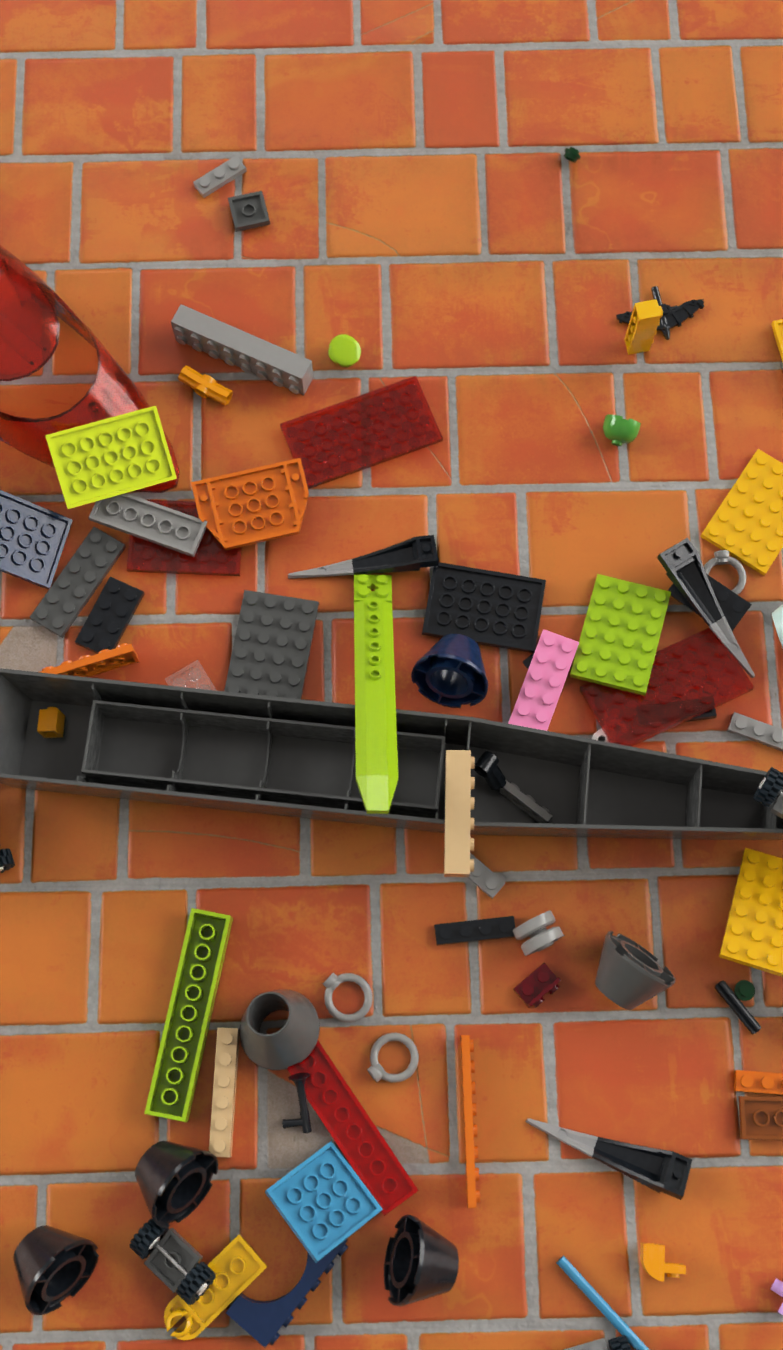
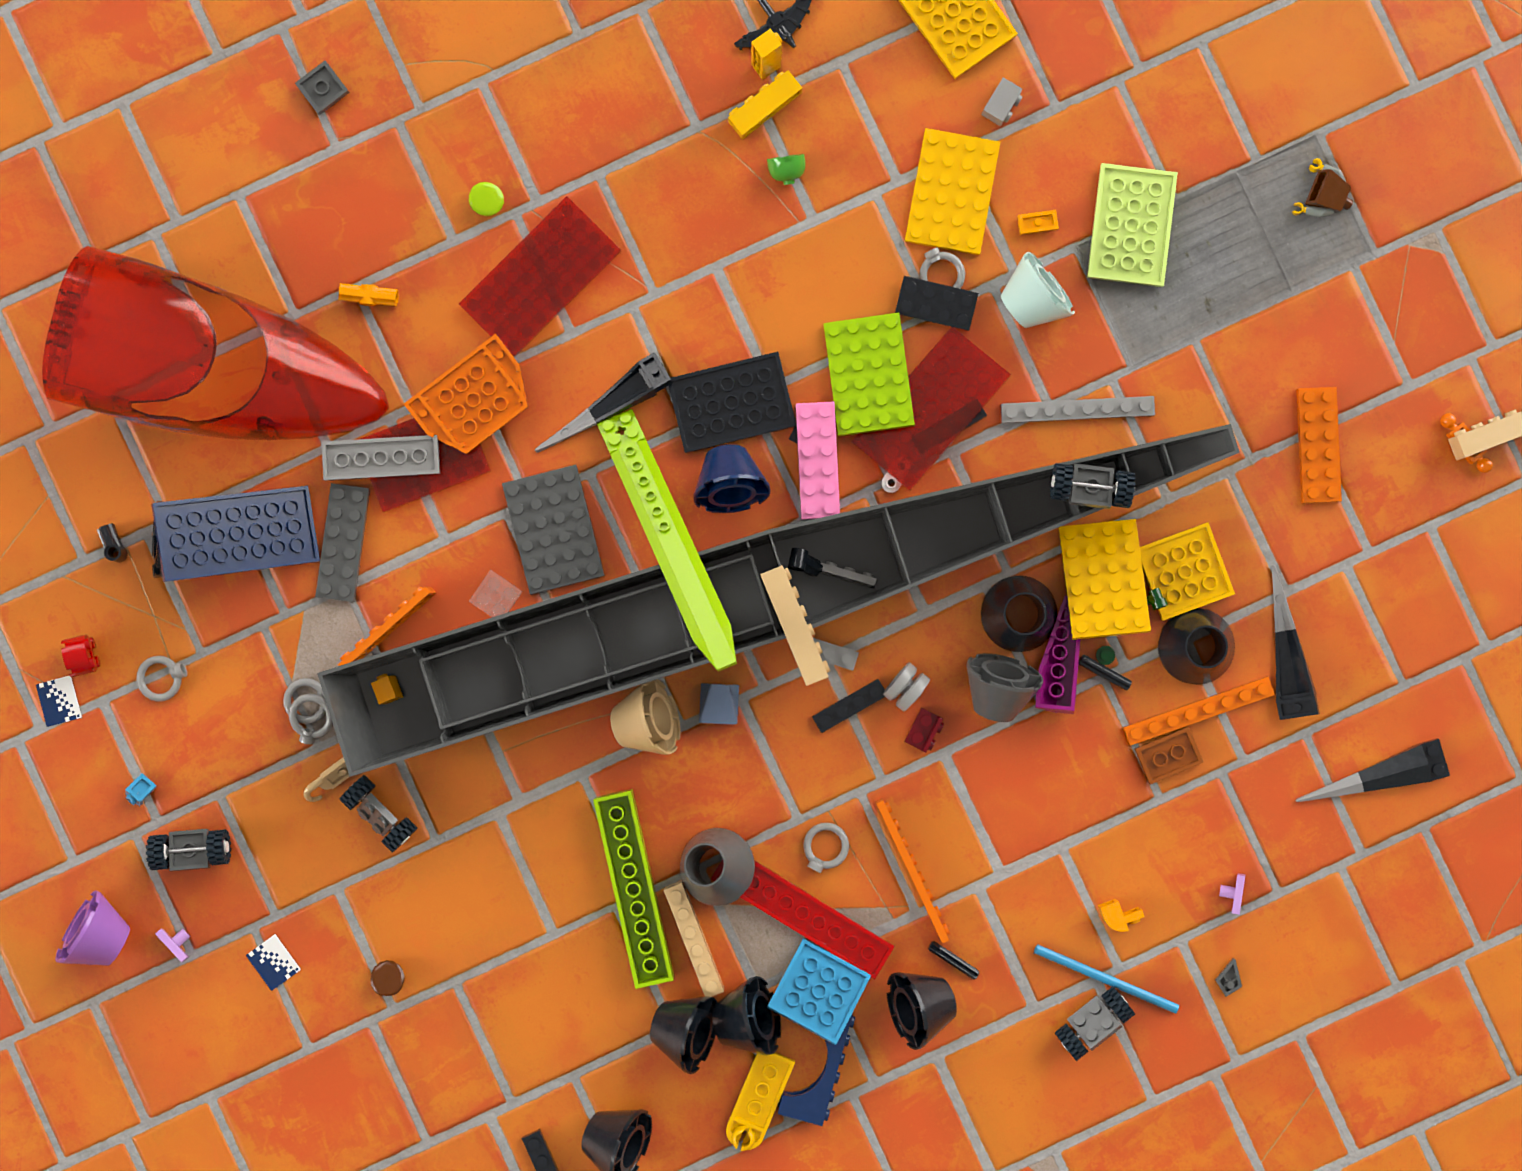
camera: 25 degrees left, 15 degrees up
neon yellow plate [45,405,177,509] -> none
black plate [75,577,144,654] -> none
plate [129,1219,216,1305] -> none
light grey brick [171,304,314,395] -> none
light grey plate [193,156,247,198] -> none
black piece [282,1073,312,1133] -> none
light grey piece [323,972,373,1023] -> none
black plate [526,1118,692,1200] -> none
black plate [657,537,755,678] -> none
none -> tan cone [610,679,681,755]
none -> sand blue piece [699,683,739,724]
none -> black cone [712,976,781,1056]
none -> yellow brick [728,70,803,140]
none -> black axle [928,941,979,980]
none -> black cone [981,576,1058,652]
none -> magenta wedge [1035,596,1080,714]

